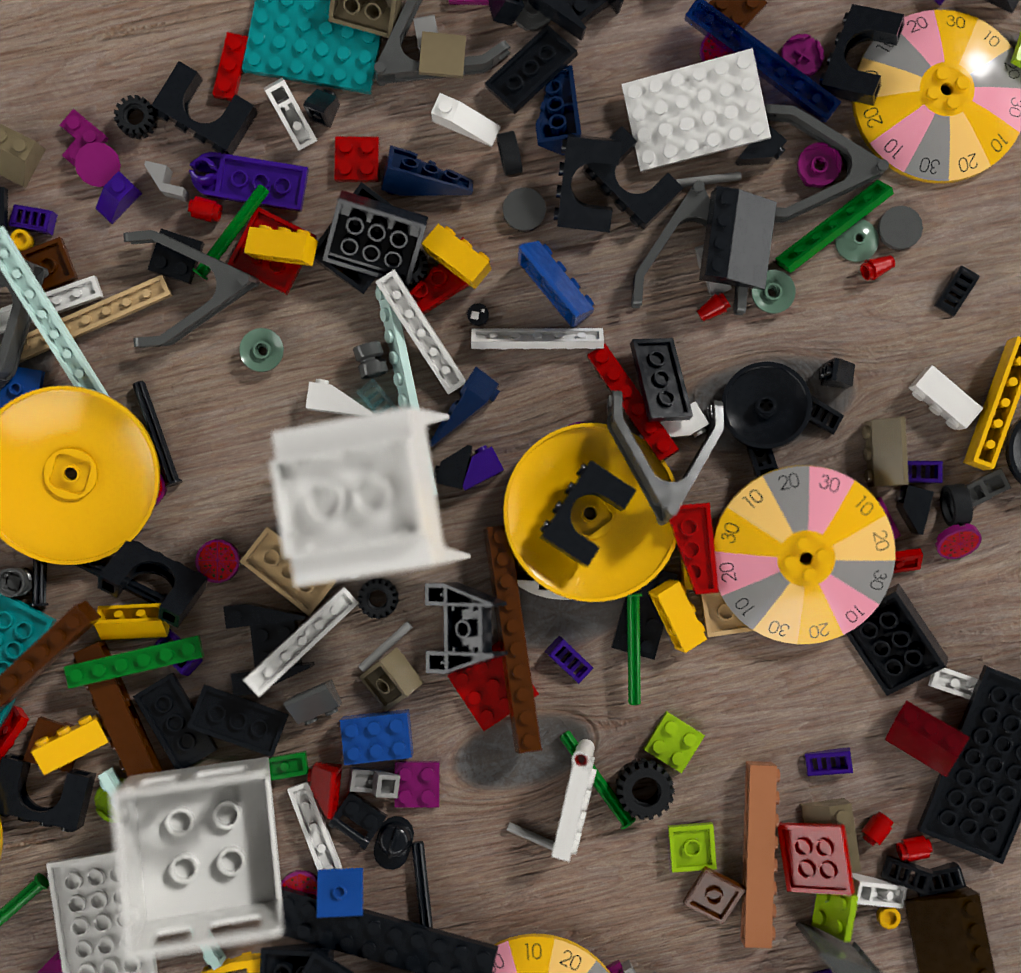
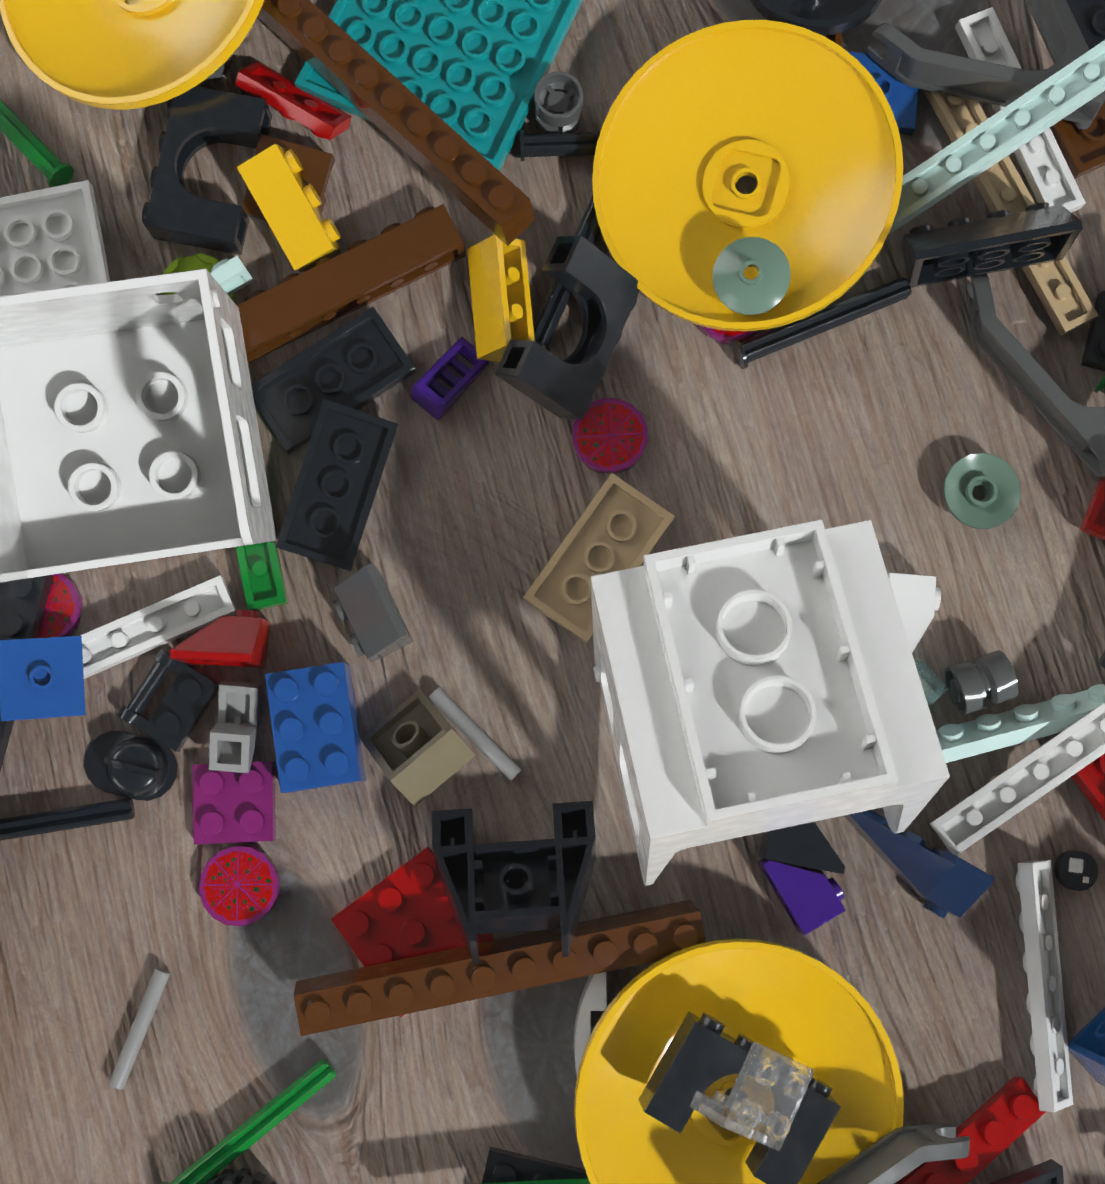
camera: 85 degrees right, 5 degrees down
green plate [64,635,204,689] -> none
black wedge [223,603,315,696] -> none
white plate [243,587,359,697] -> none
black tyre [357,578,399,619] -> none
dark purple slope [545,636,593,684] -> none
white hinge [552,739,597,862] -> none
none -> tile [199,845,280,926]
none -> clear bracket [690,1042,814,1151]
none -> sand green dish [713,237,791,315]
none -> black slope [902,202,1083,288]

